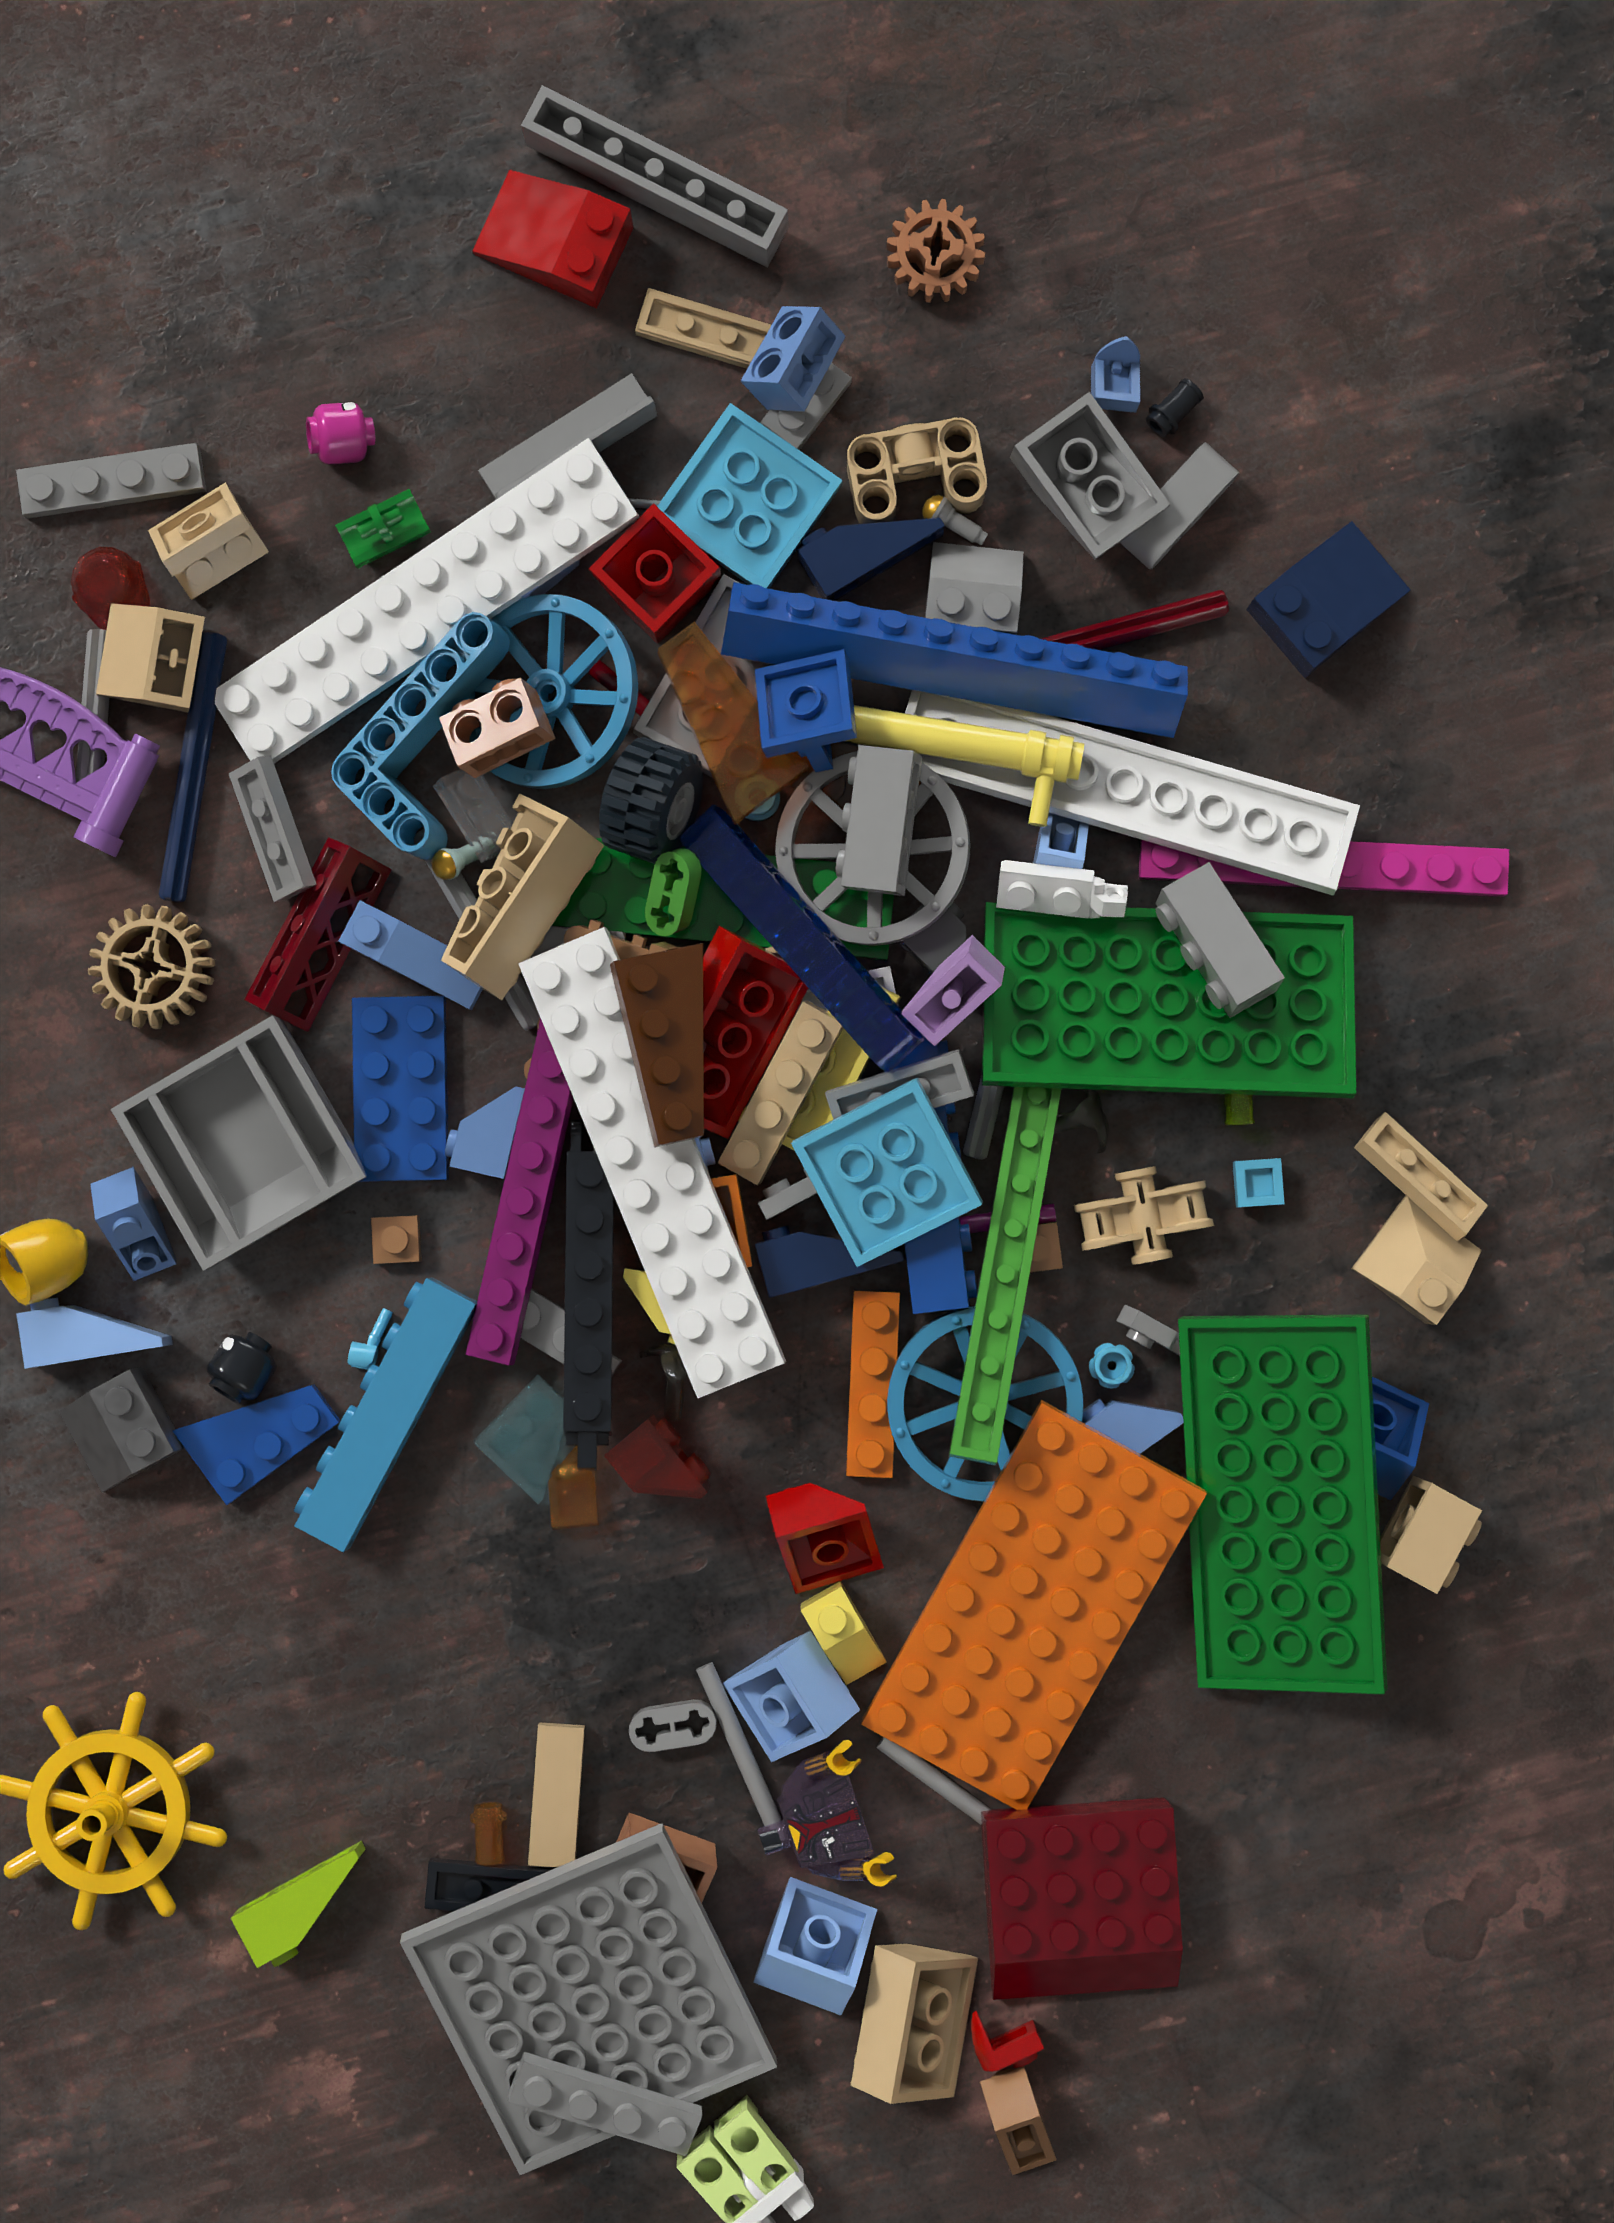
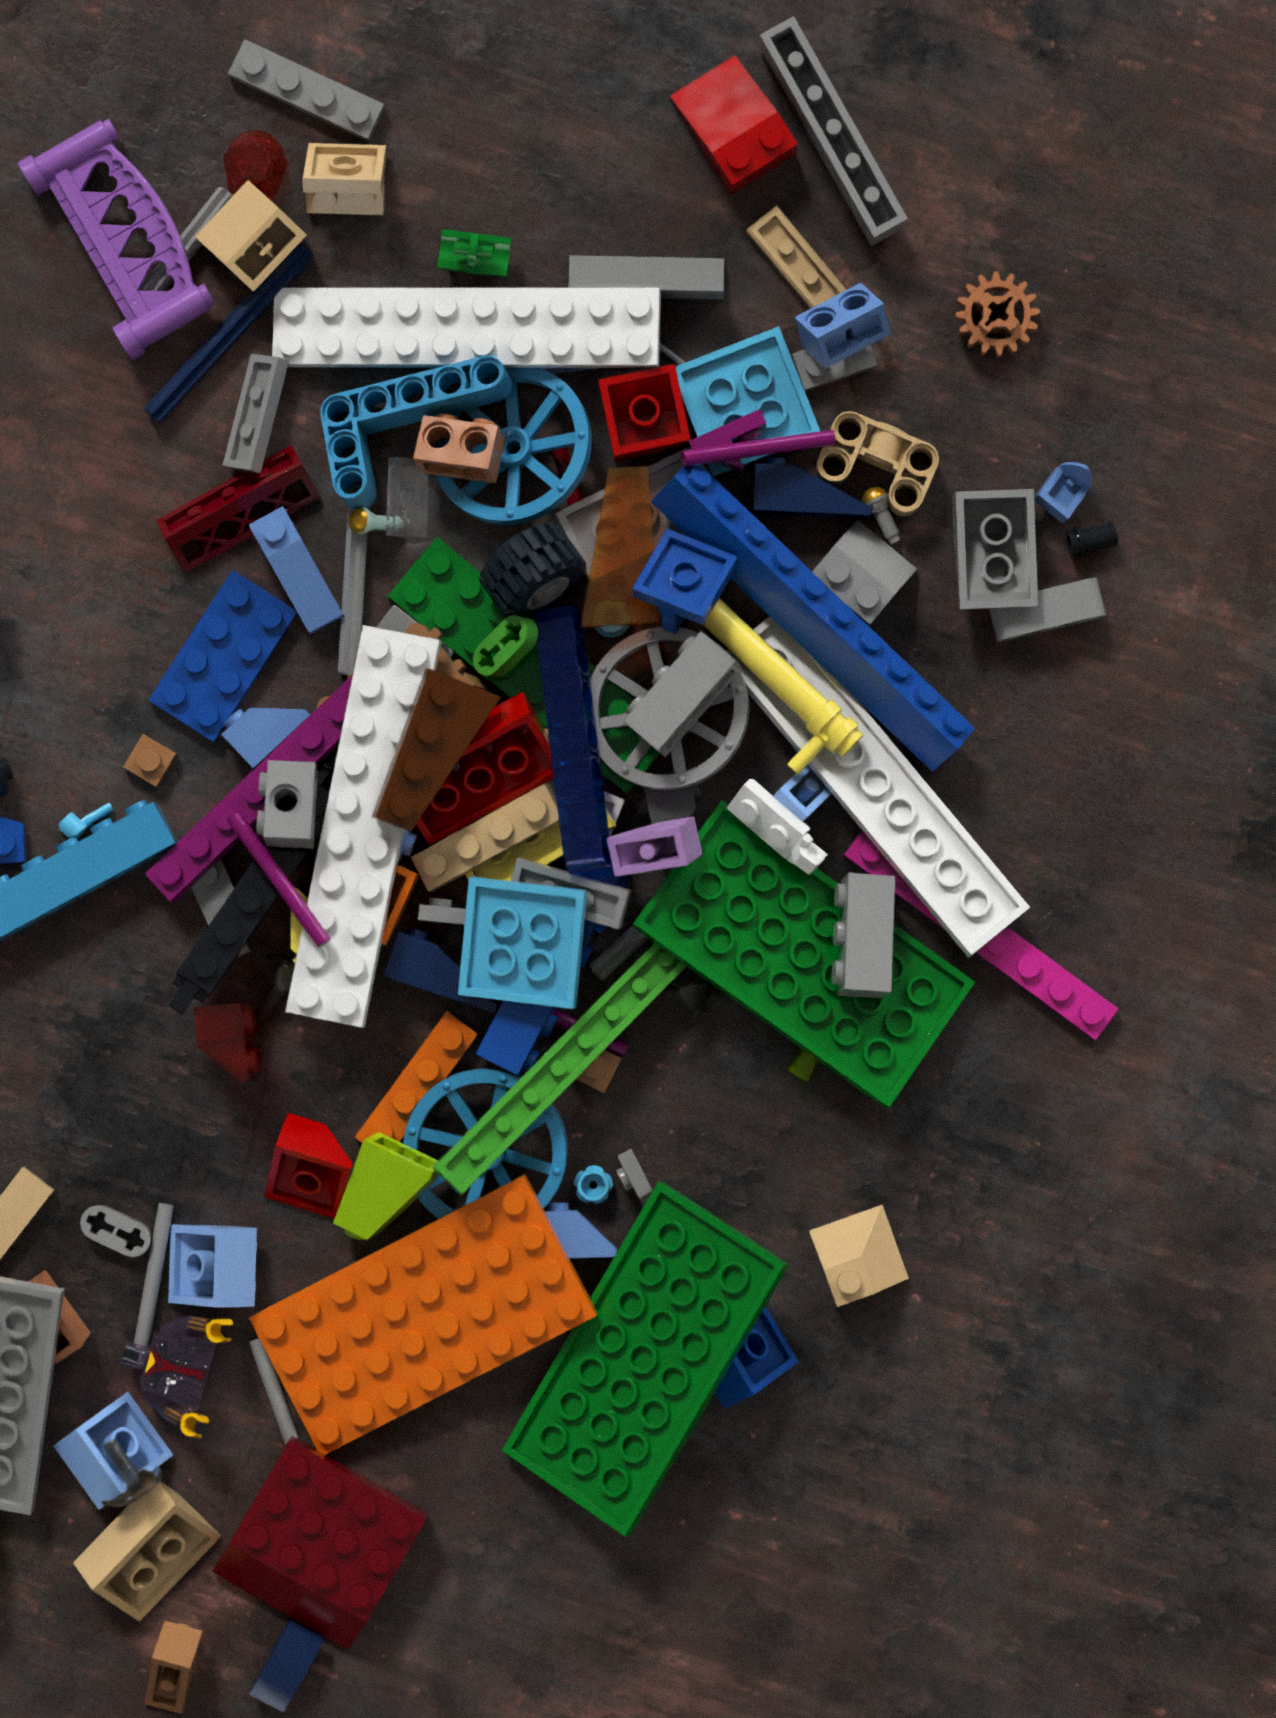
camera: 30 degrees right, 0 degrees up
tan gear [88,904,215,1029] -> none
light grey slope [111,1015,367,1271] -> none
dark pink head [306,402,375,465] -> none
tan wedge [441,793,604,1000] -> none
clear light blue wing [474,1374,564,1504] -> none
clear orange slope [548,1446,599,1530] -> none
light yellow slope [801,1581,887,1685] -> none
red plate [971,2010,1044,2072] -> none
dark red axle [1041,590,1229,650] -> none
tan axle [1074,1166,1214,1265] -> none
medium azure plate [1233,1158,1285,1208] -> none
dark blue slope [1246,521,1410,678] -> none
tan plate [1354,1112,1488,1241] -> none
tan brick [1380,1476,1482,1594] -> none
none -> clear smoke plant [102,1438,163,1507]
none -> magenta piece [227,811,331,948]
none -> dark blue slope [249,1620,324,1712]
none -> light grey brick [257,760,318,848]
none -> lime slope [333,1132,440,1240]
none -> magenta piece [681,430,836,466]
none -> magenta slope [688,409,766,473]

